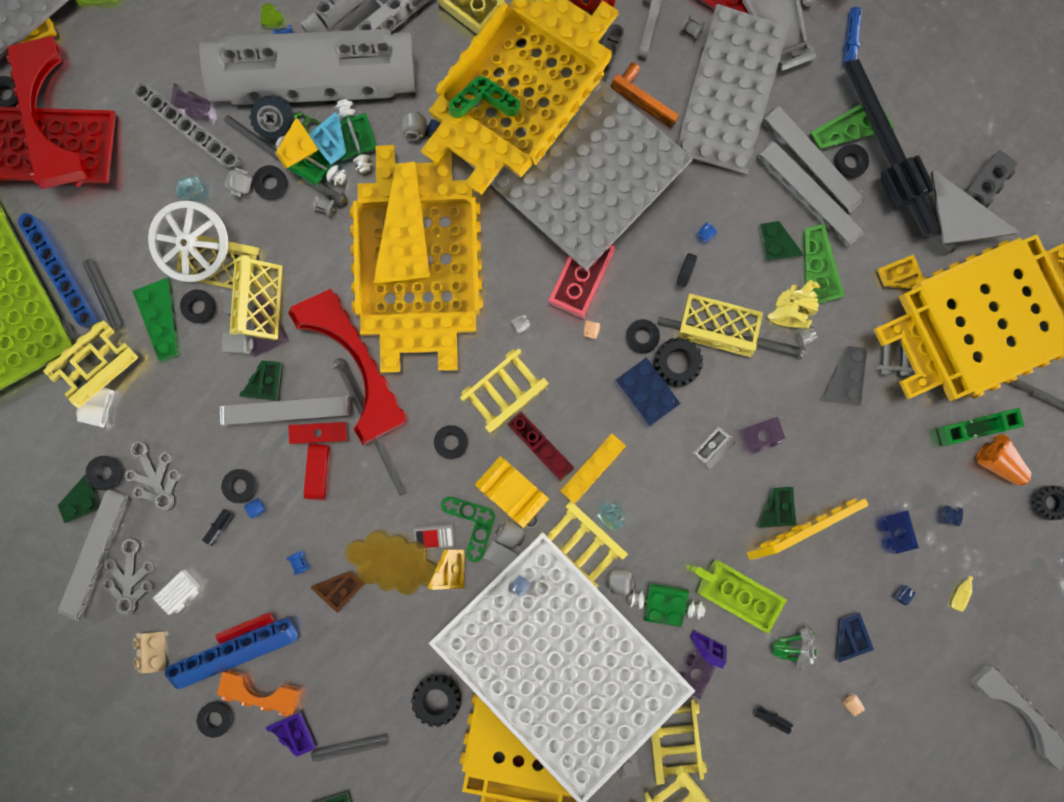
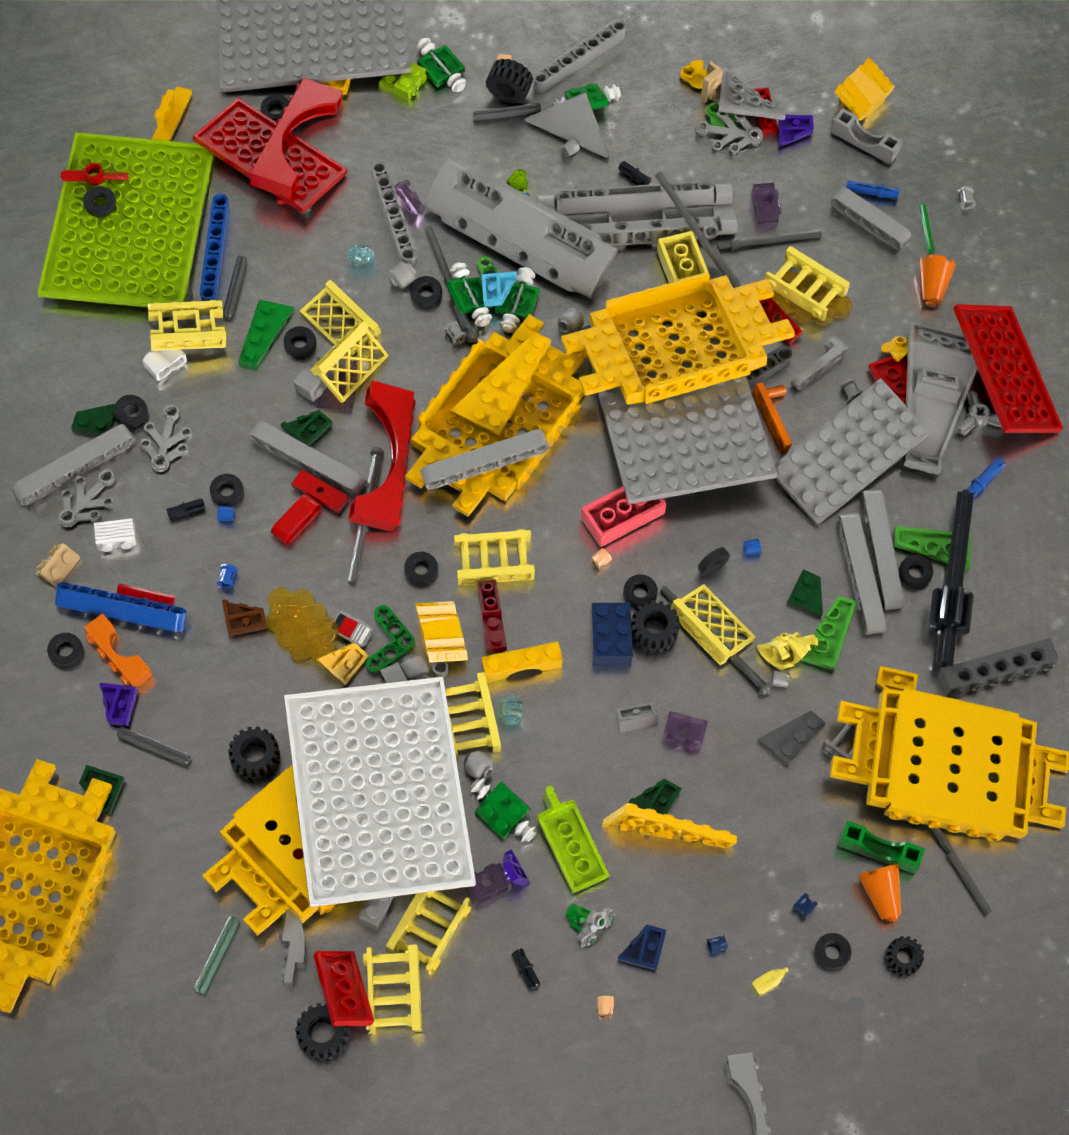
camera: 30 degrees right, 20 degrees down
white wheel [148,201,228,282] -> none
black wheel [249,95,294,139] -> none
yellow wing [275,118,318,169] -> none
green beam [449,76,520,118] -> none
light grey hose [510,314,531,334] -> none
sand blue hose [510,575,531,596] -> none
clear blue brick [880,510,919,554] -> none
light grey tile [931,171,1018,245] -> none
none -> light grey beam [420,429,549,490]
none -> black tyre [814,933,852,971]

